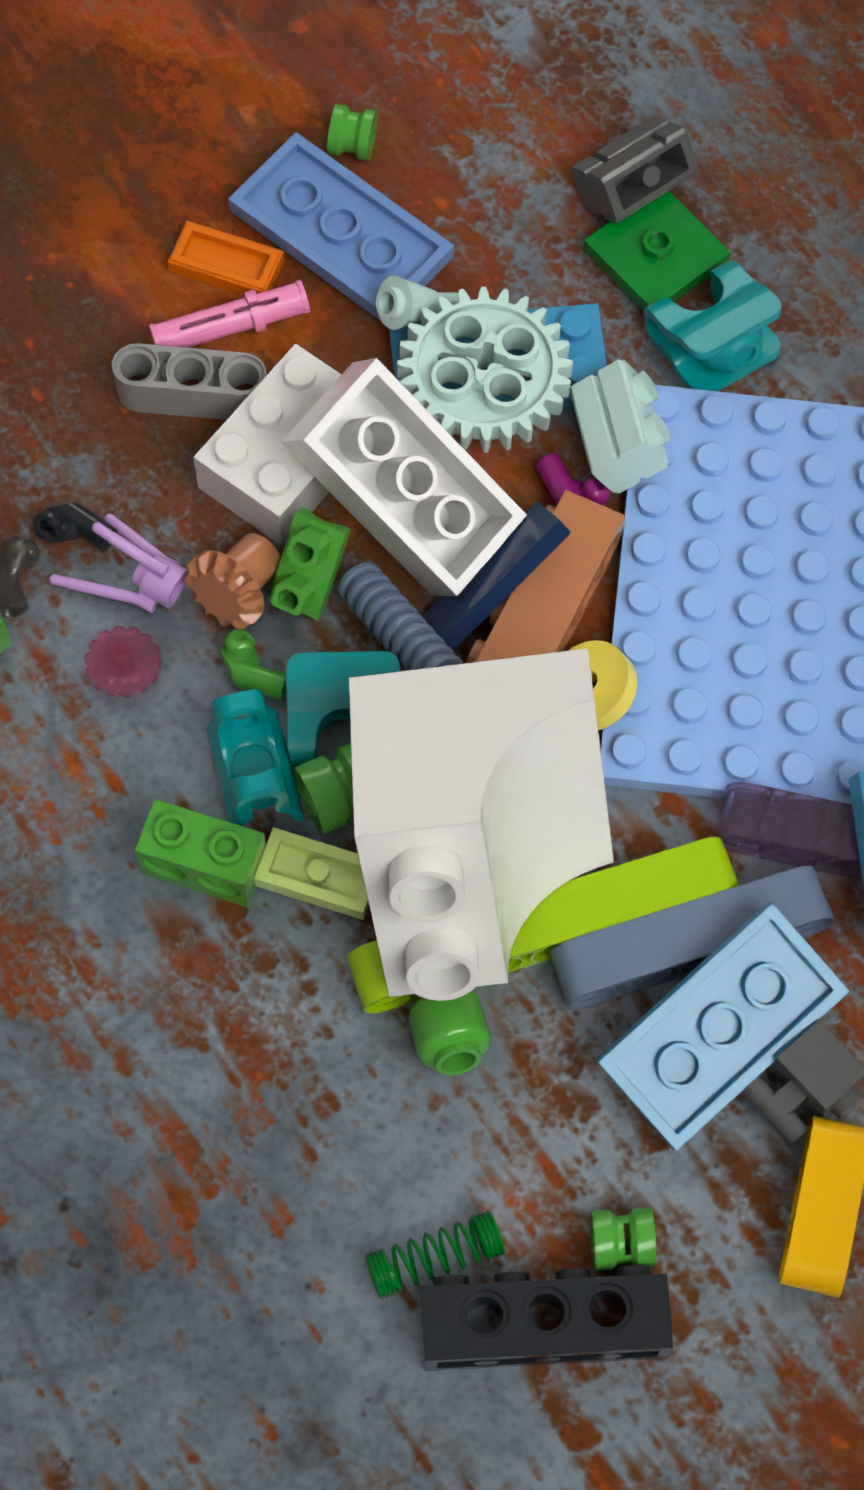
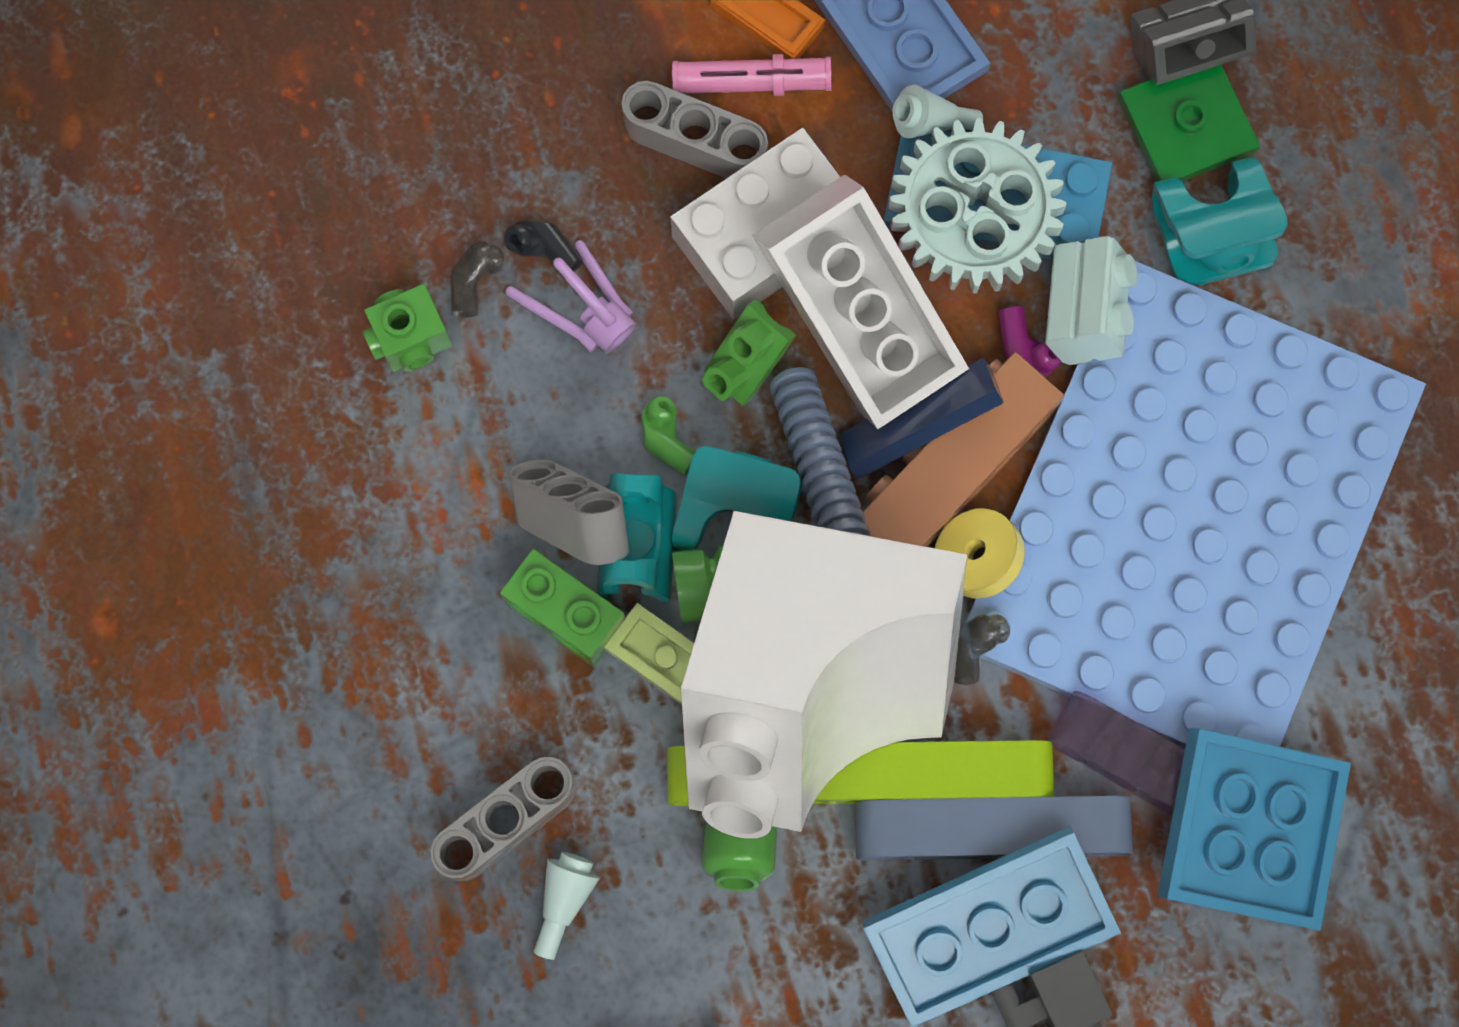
camera: 20 degrees right, 10 degrees up
clear pink piece [84,626,162,698] -> none
nougat gear [184,533,281,630] -> none
none -> light grey beam [430,757,576,882]
none -> light grey beam [509,459,629,565]
none -> light aqua cone [533,852,601,960]
none -> clear smoke arm [954,614,1010,685]

